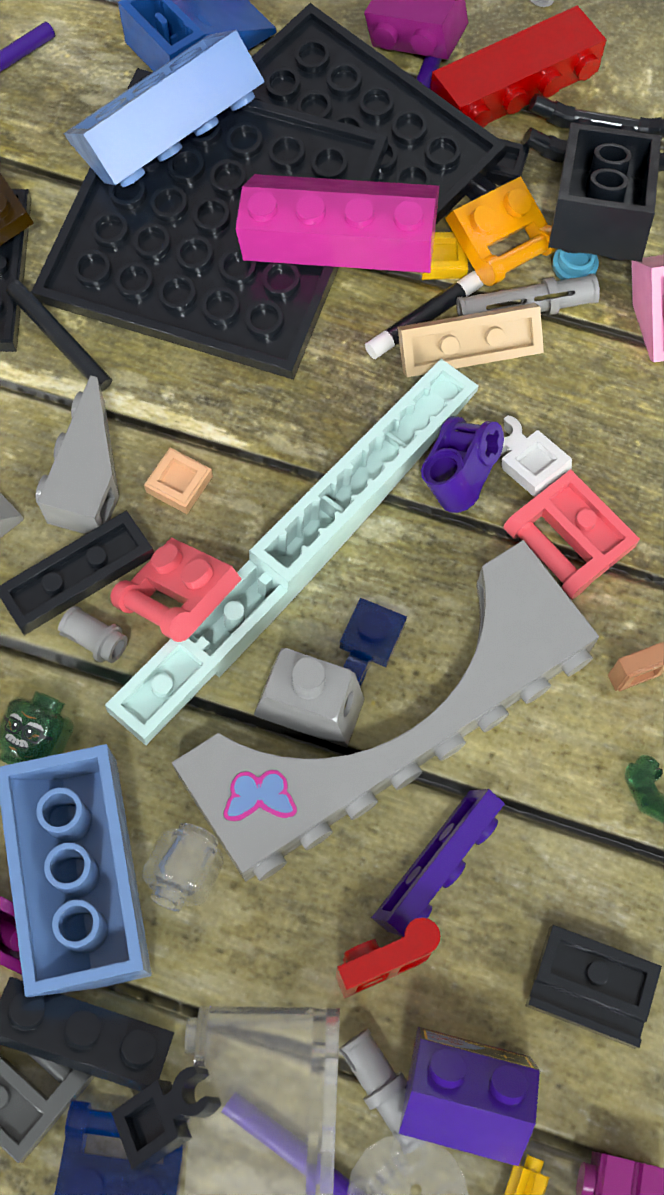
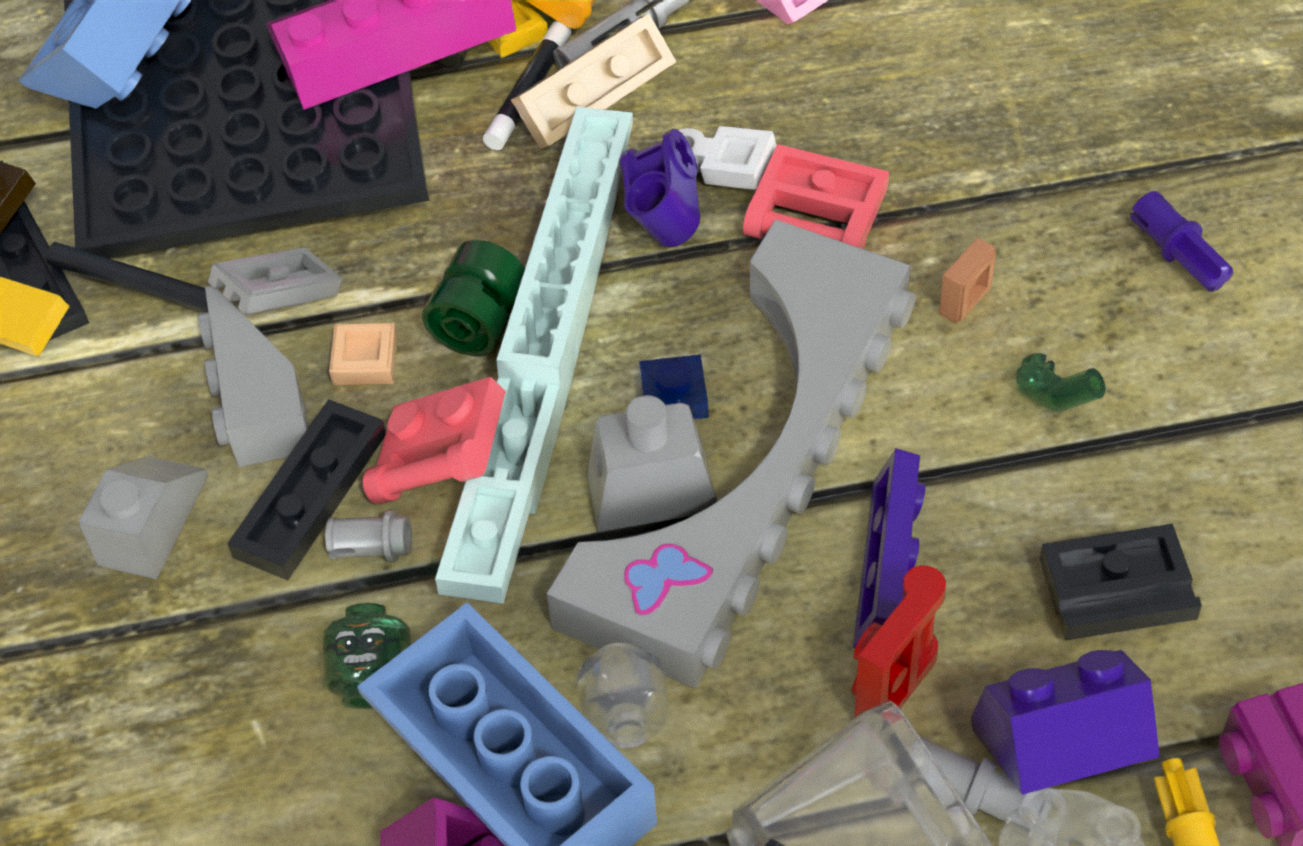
camera: 25 degrees left, 15 degrees down
none -> light grey tile [208,247,342,315]
none -> dark green wheel [422,240,525,356]

